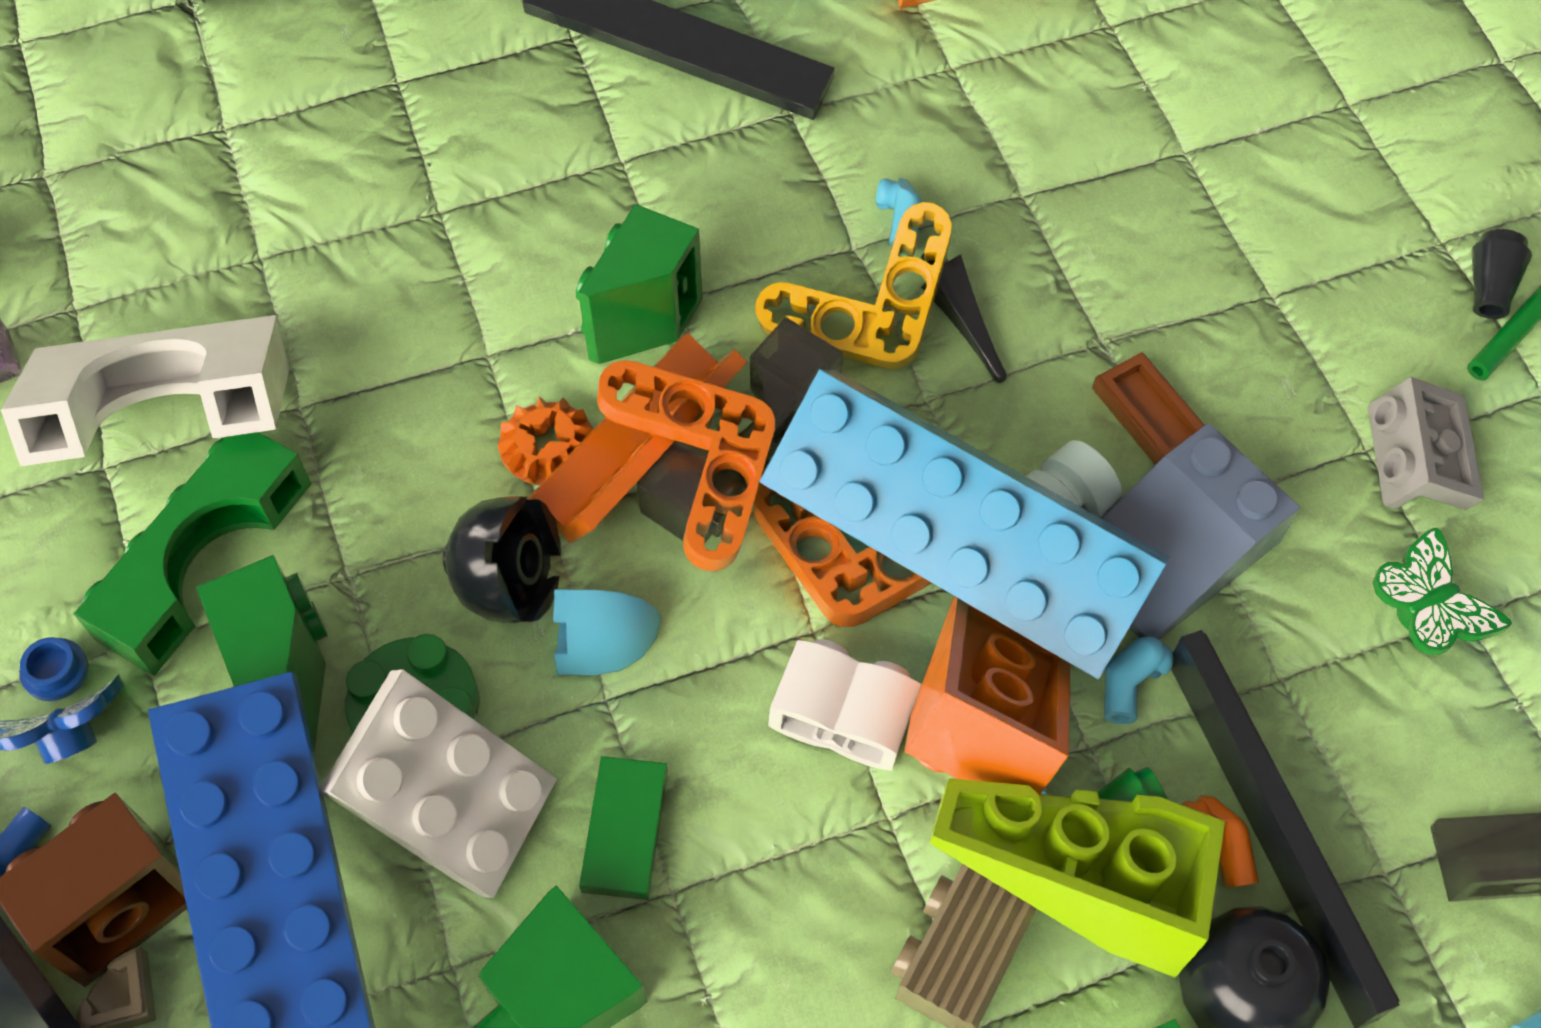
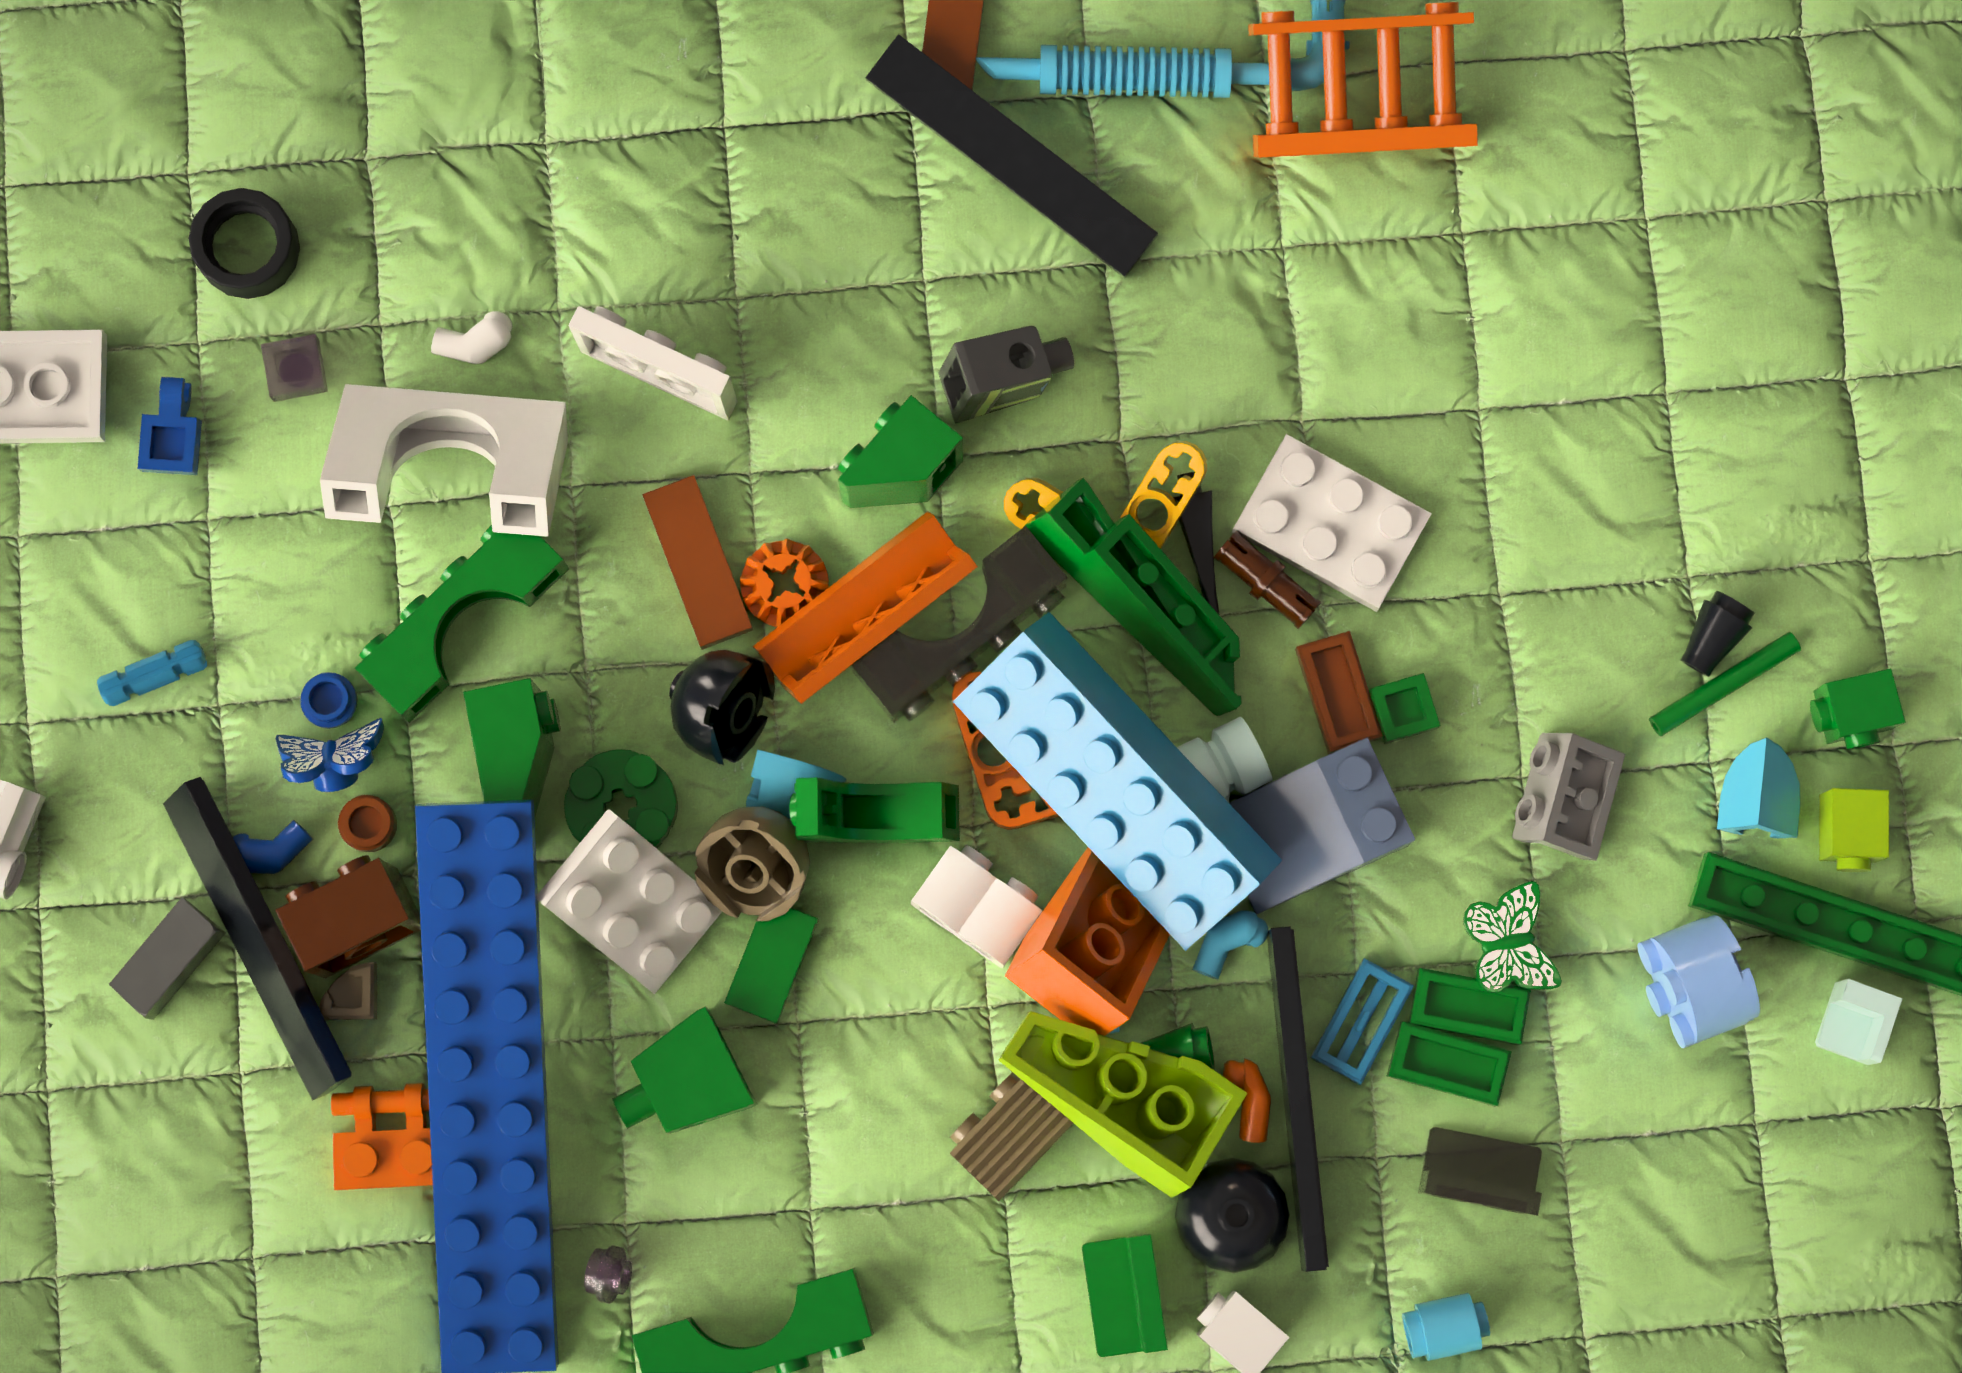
camera: 15 degrees right, 20 degrees up
orange beam [597,360,775,571] -> none
medium azure arm [876,177,922,247] -> none
none -> dark orange tile [338,795,397,852]
none -> white arm [431,311,512,364]
none -> white plate [568,306,738,421]
none -> dark orange tile [642,475,753,650]
none -> dark tan cylinder [694,806,810,921]
none -> green arch [789,777,960,843]
none -> dark grey torso [938,326,1074,424]
none -> green wedge [1024,478,1242,716]
none -> reddish brown pin [1214,531,1321,629]
none -> white plate [1232,434,1432,612]
none -> dark azure tile [1310,958,1414,1085]
none -> green plate [1369,673,1441,744]
none -> green tile [1386,1021,1512,1107]
none -> green tile [1408,968,1531,1045]

